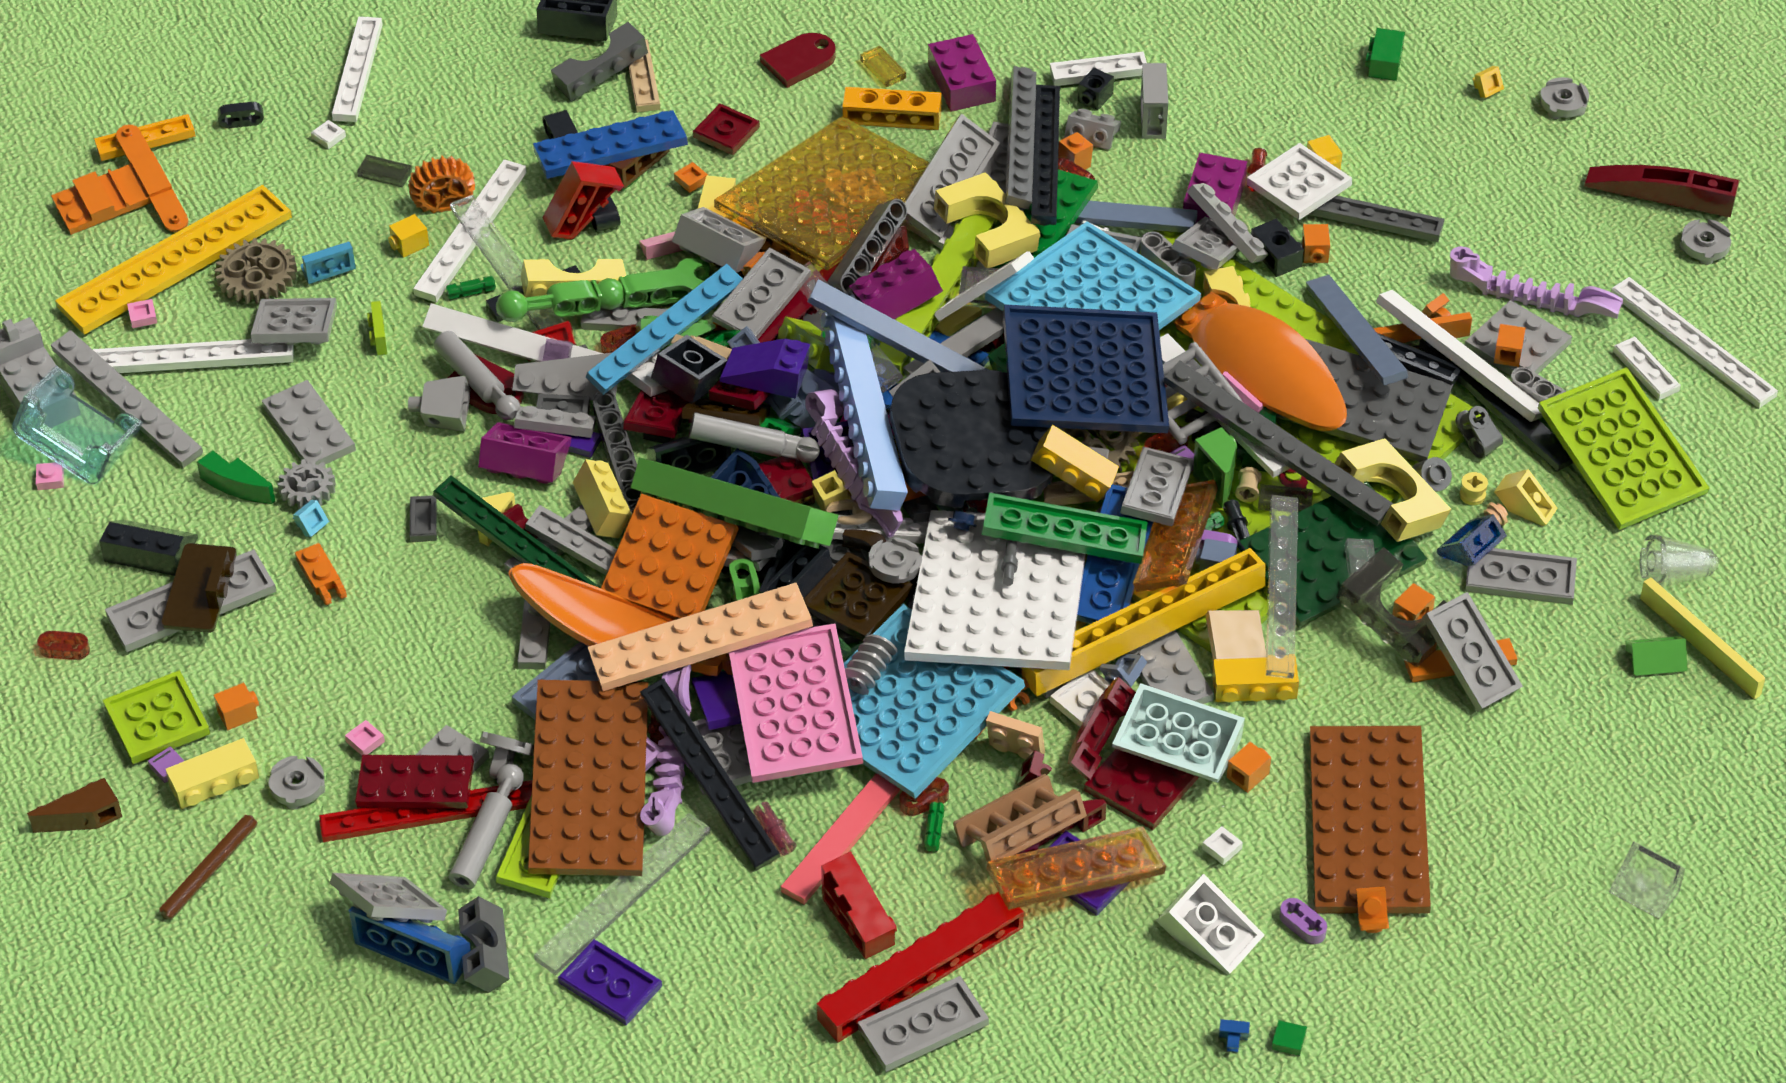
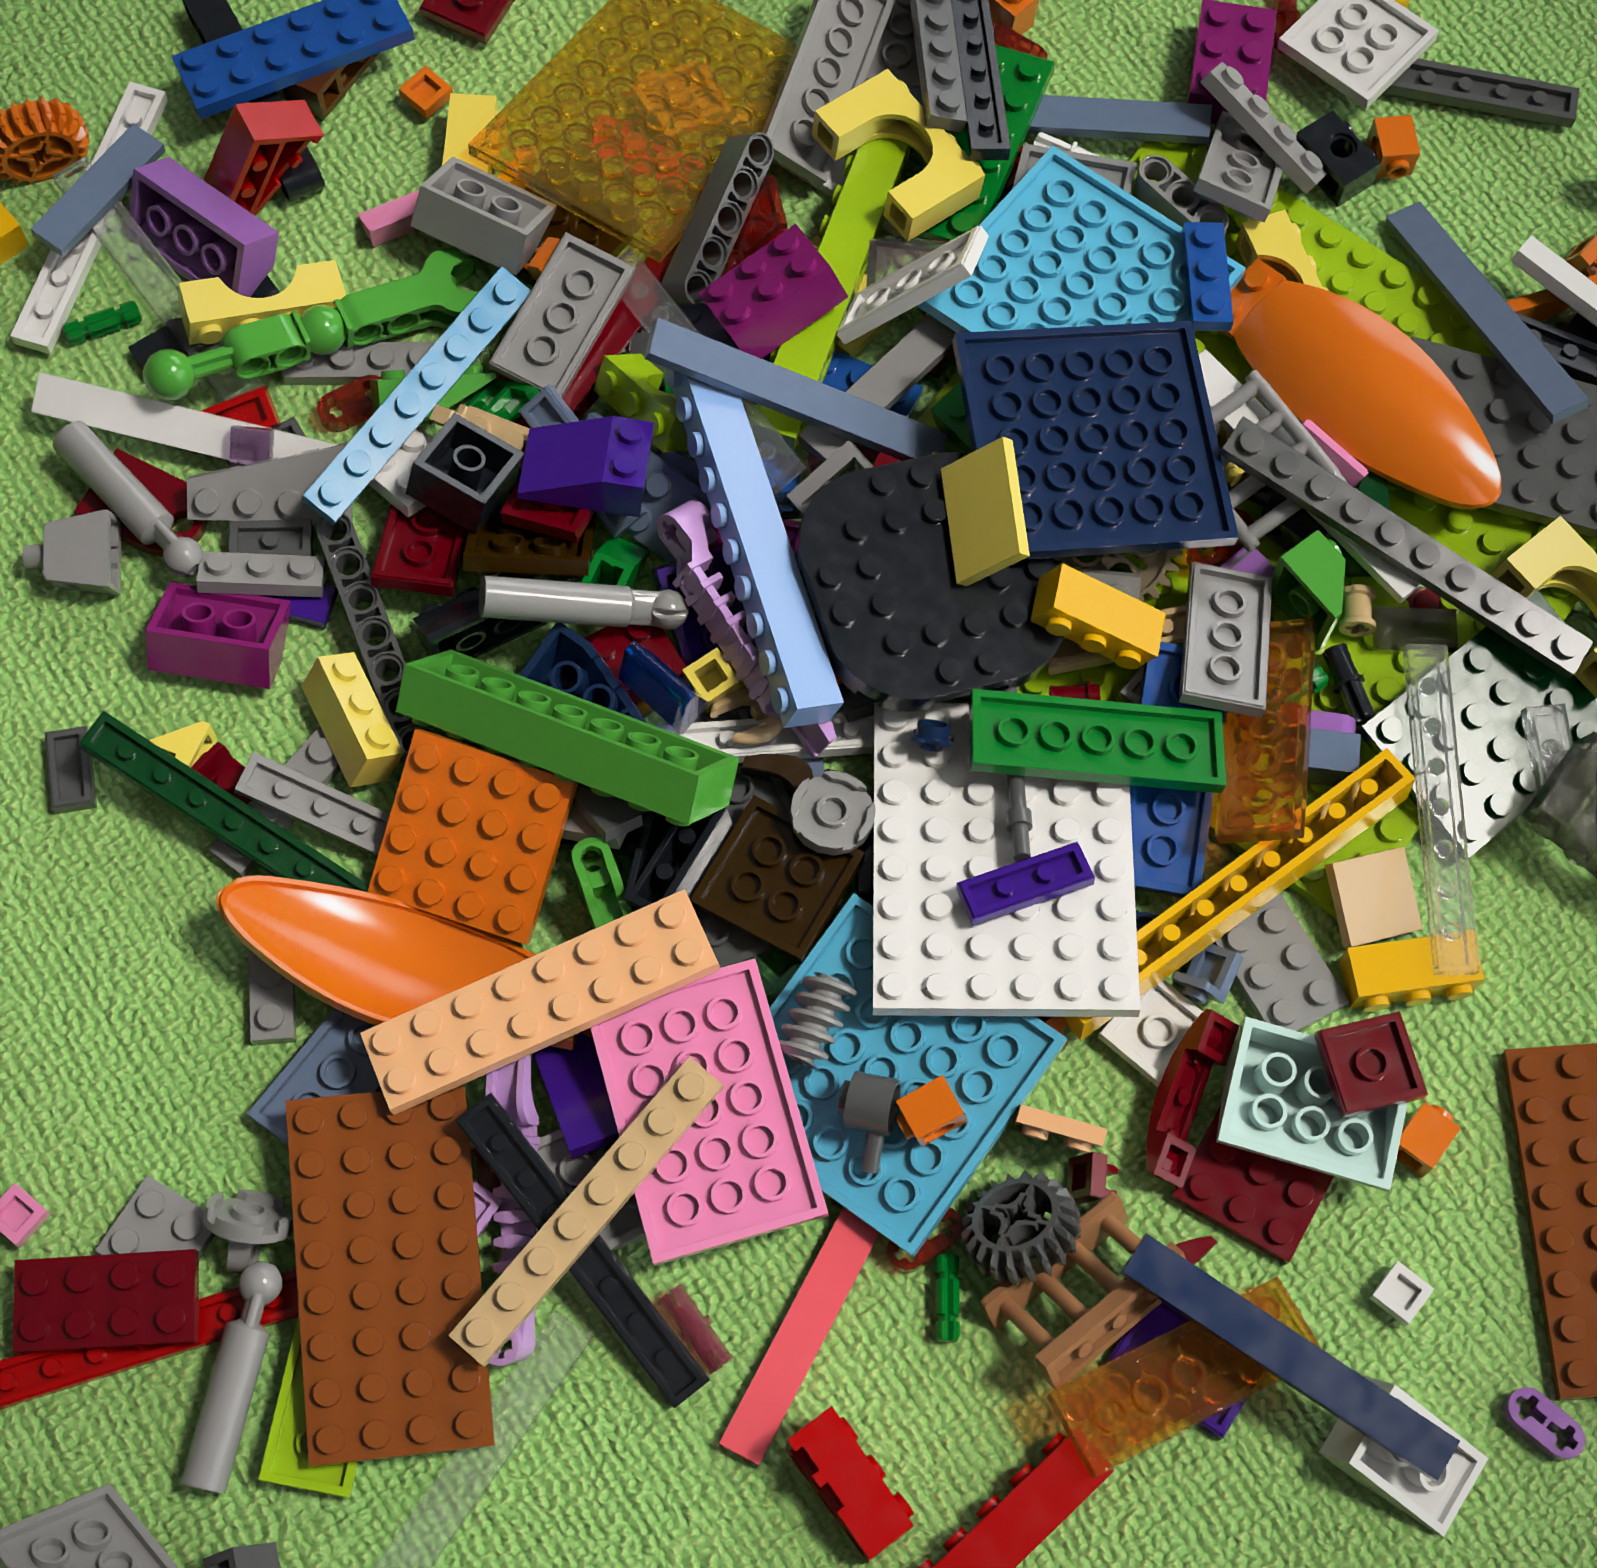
camera: 10 degrees left, 20 degrees up
none -> sand blue tile [30,123,165,258]
none -> medium lavender slope [126,157,279,297]
none -> tan plate [448,1057,724,1367]
none -> clear blue tile [618,641,710,735]
none -> dark grey piece [838,1071,901,1173]
none -> orange brick [895,1075,968,1147]
none -> light yellow tile [941,437,1030,586]
none -> dark purple tile [956,841,1095,926]
none -> dark grey gear [961,1170,1081,1286]
none -> dark blue tile [1120,1233,1460,1481]
none -> blue plate [1181,222,1233,331]
none -> dark red plate [1314,1011,1428,1118]

